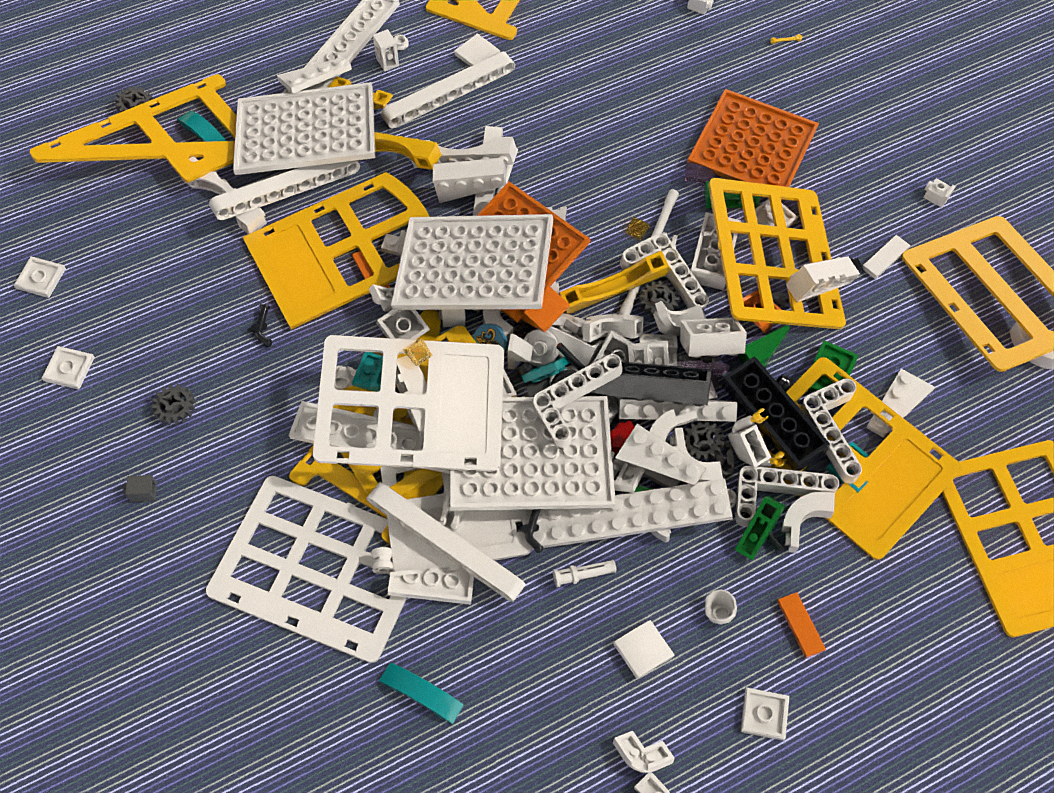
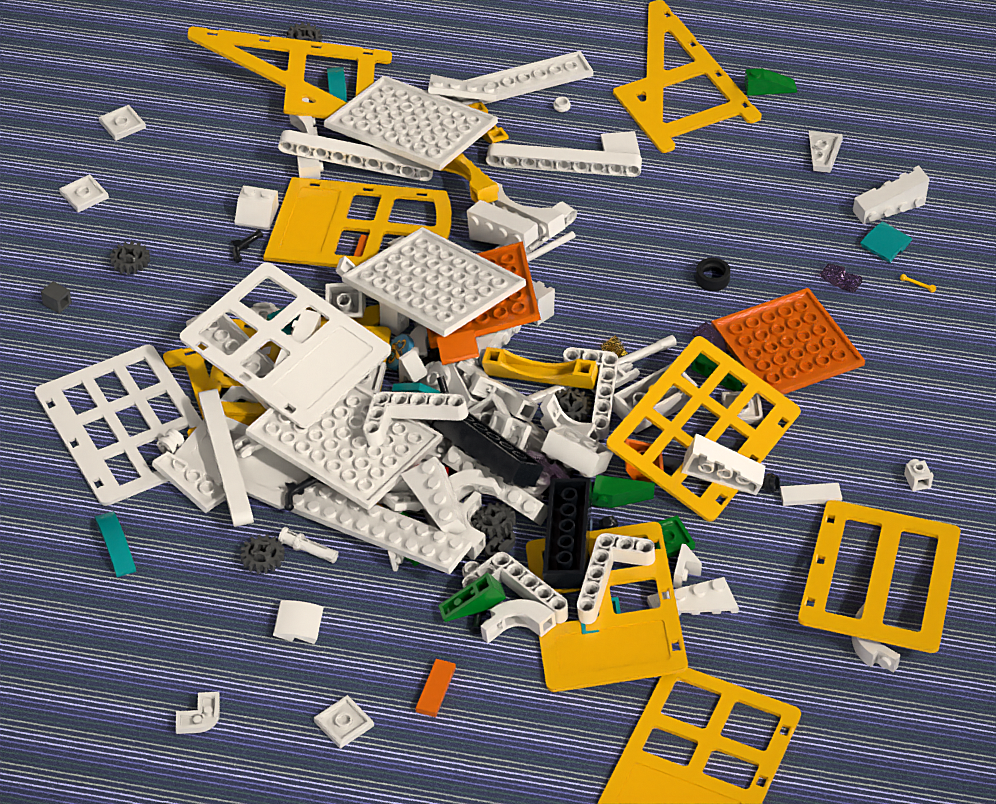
camera: 40 degrees right, 15 degrees down
white brick [373,29,399,72] -> none
clear yellow slope [403,339,433,366] -> none
white plate [613,731,675,773] -> none
white hair [705,589,737,624] -> none
white torso [728,408,787,467] -> none
none -> white slope [235,185,279,230]
none -> dark grey gear [240,534,285,574]
none -> white slope [673,544,702,588]
none -> black tyre [695,258,731,291]
none -> clear purple slope [820,263,862,293]
none -> teal slope [860,221,912,263]

